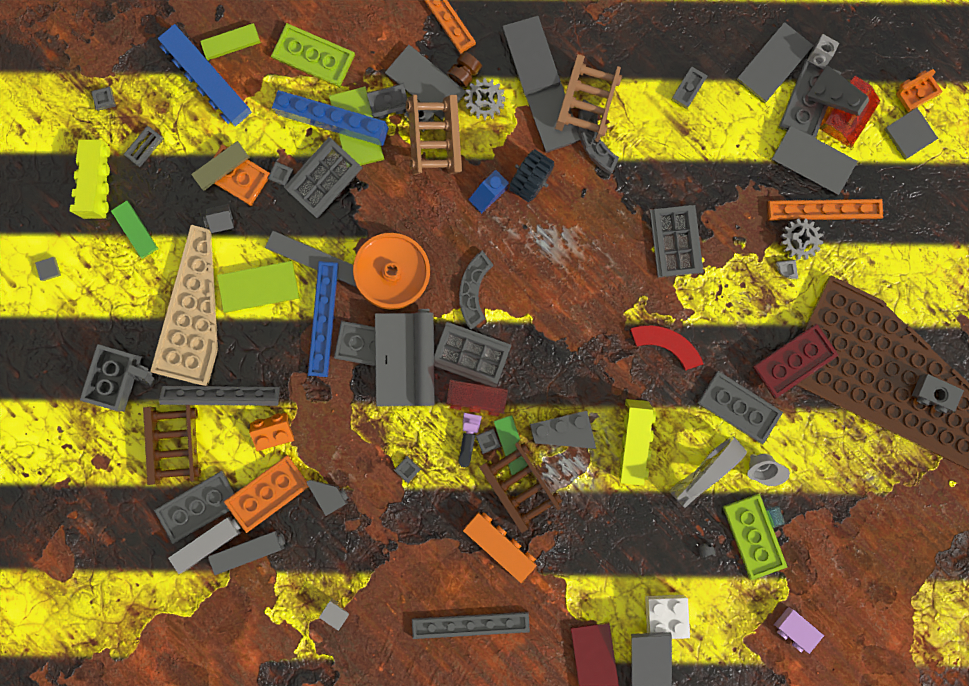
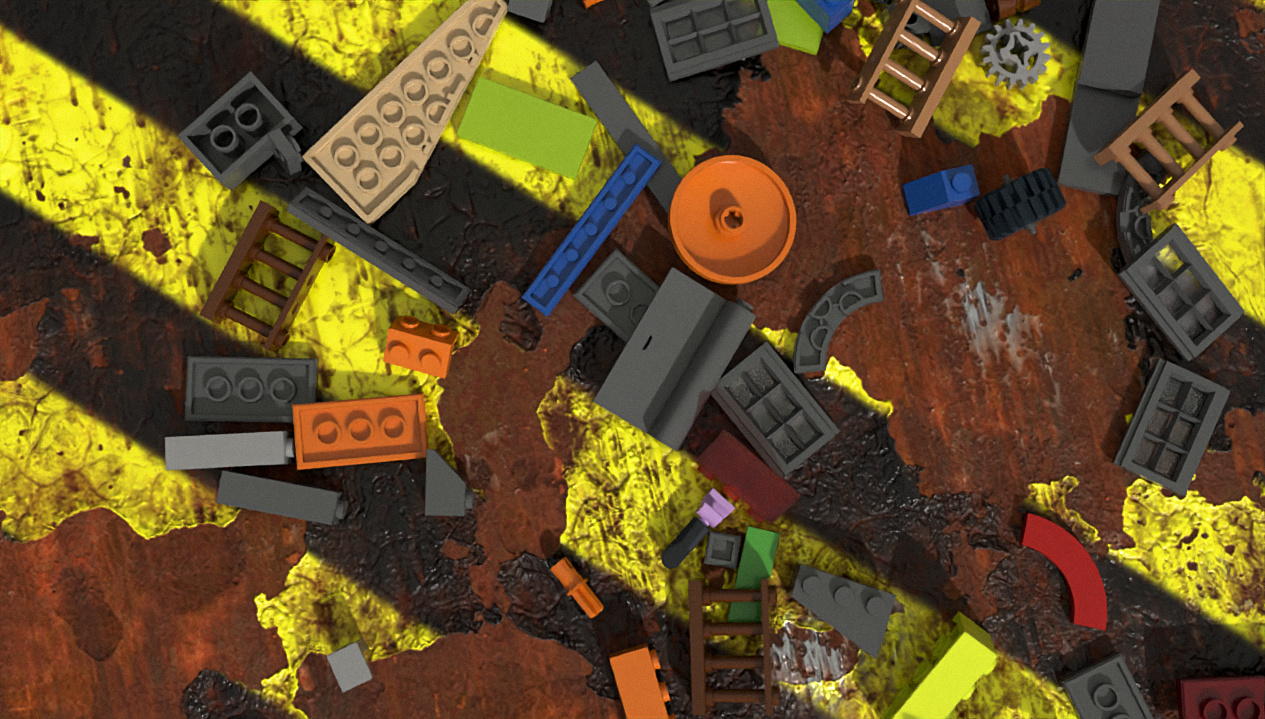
camera: 30 degrees right, 0 degrees up
dark grey tile [394,456,421,483] -> none
none -> orange axle [550,557,604,618]
none -> dark grey piece [1117,223,1244,362]

